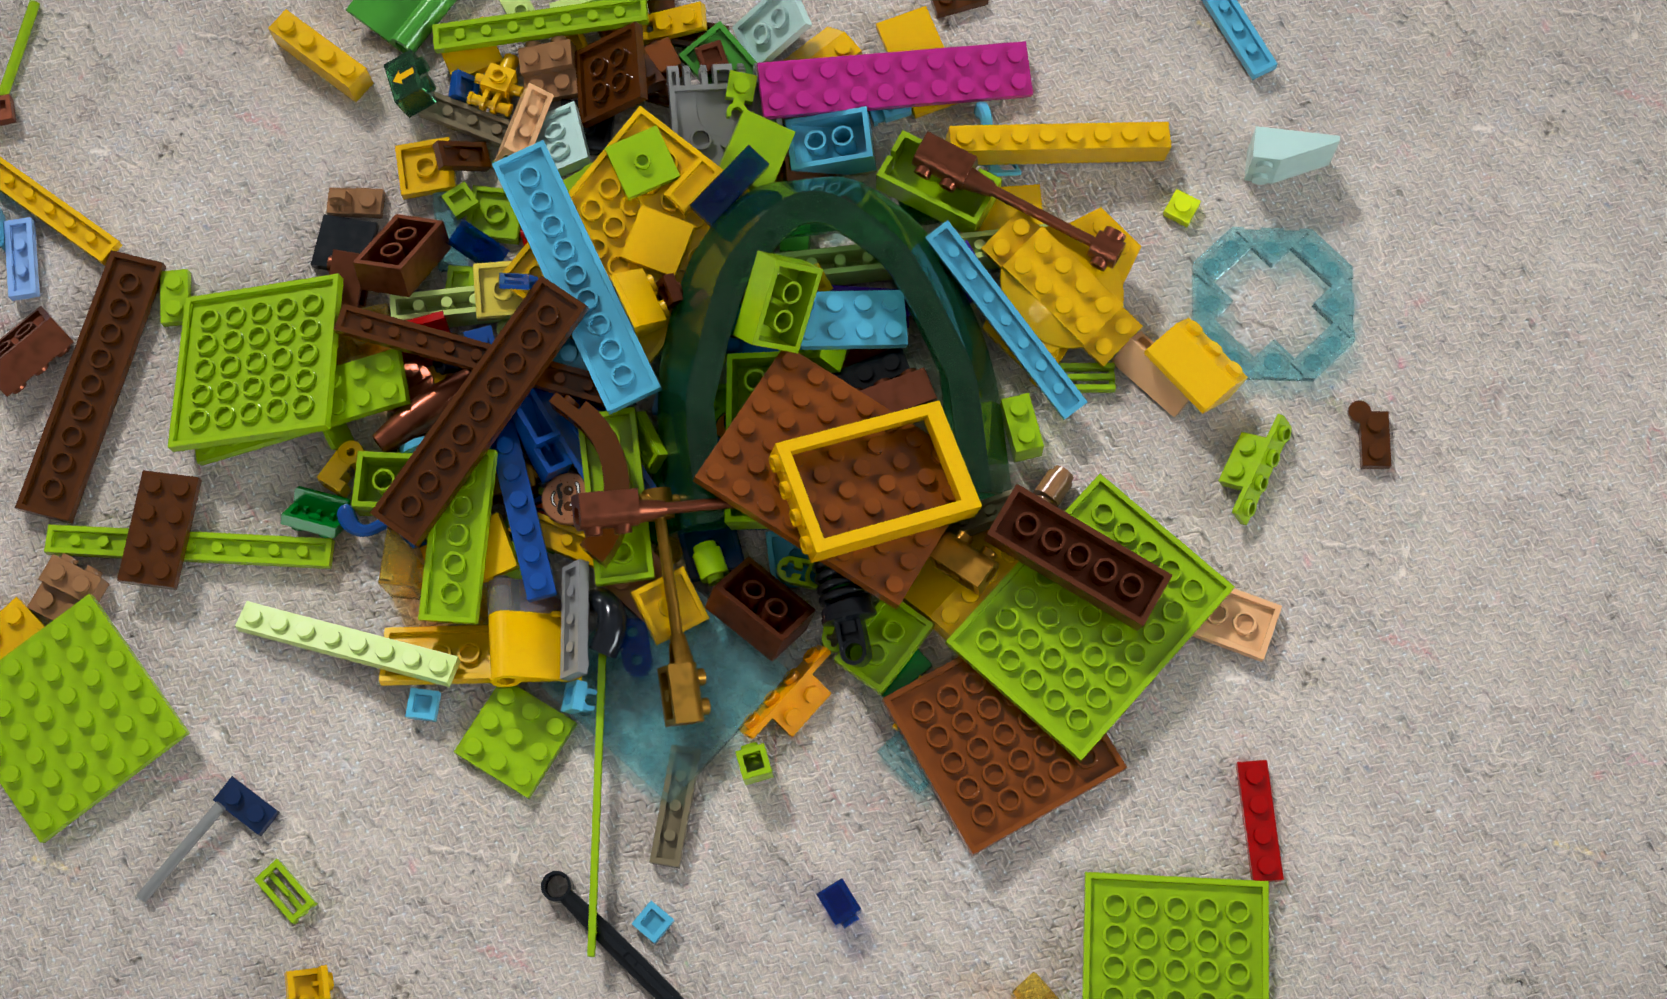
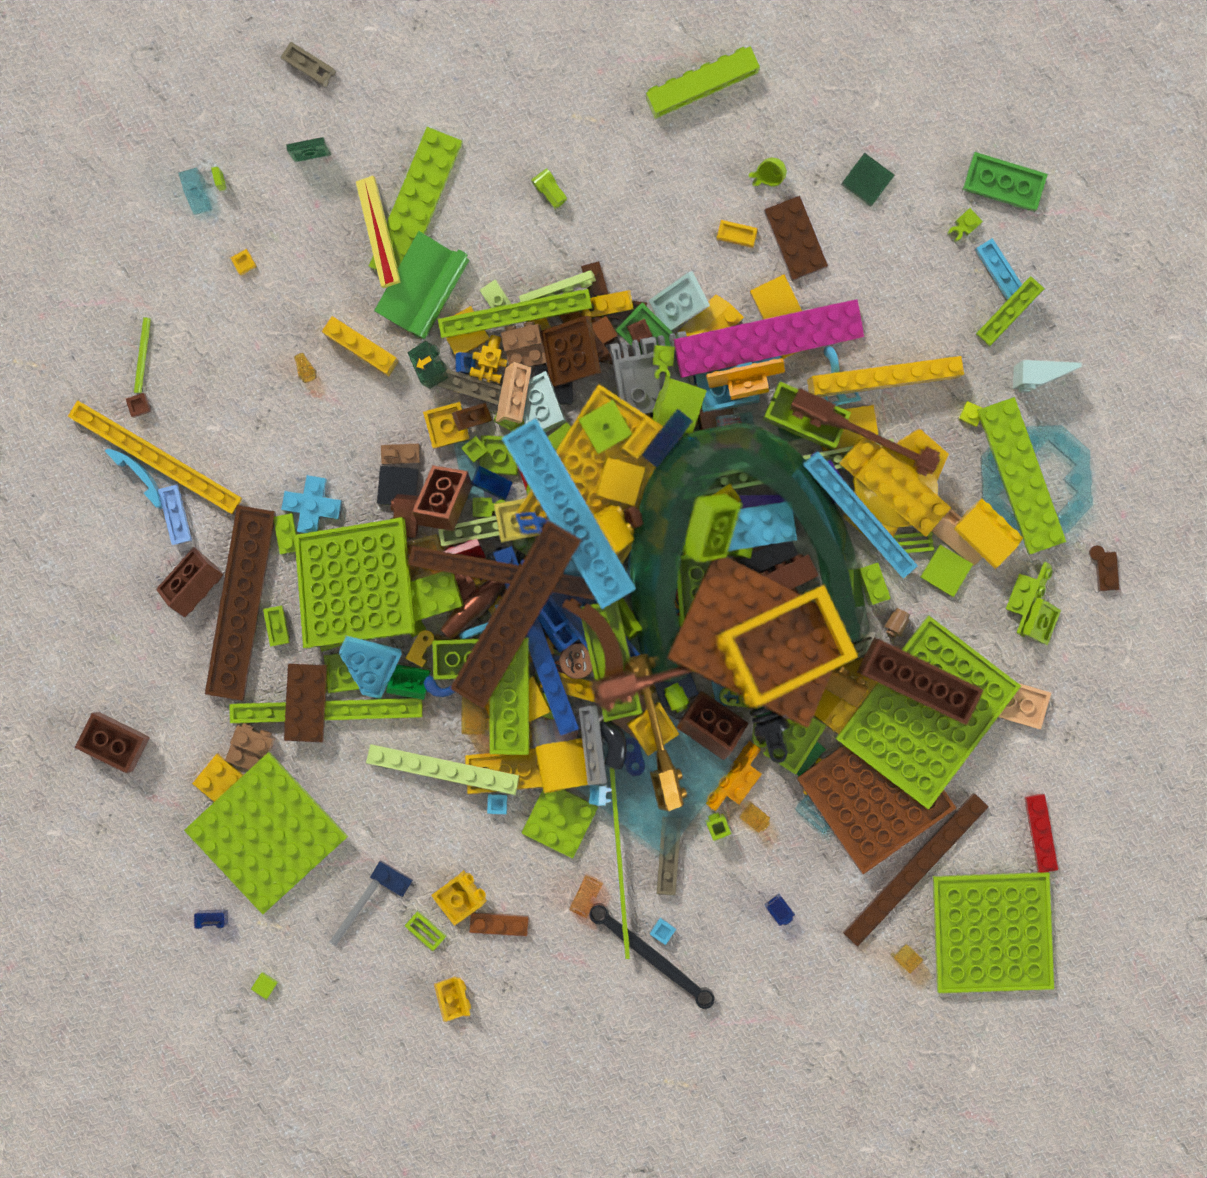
camera: 10 degrees left, 15 degrees up
none -> lime tile [251,972,278,1000]
none -> lime plate [263,605,290,647]
none -> medium azure plate [281,475,342,533]
none -> clear yellow cone [294,353,317,383]
none -> lime tile [323,653,359,693]
none -> medium azure plate [339,636,402,699]
none -> yellow plate [431,870,487,926]
none -> dark orange plate [469,912,529,936]
none -> clear orange piece [569,873,603,918]
none -> light orange bracket [706,358,785,400]
none -> clear yellow bracket [739,802,770,833]
none -> reddish brown plate [843,793,989,947]
none -> lime tile [920,544,973,597]
none -> lime tile [976,276,1045,346]
none -> lime plate [977,397,1066,555]
none -> lime plate [1023,598,1061,645]

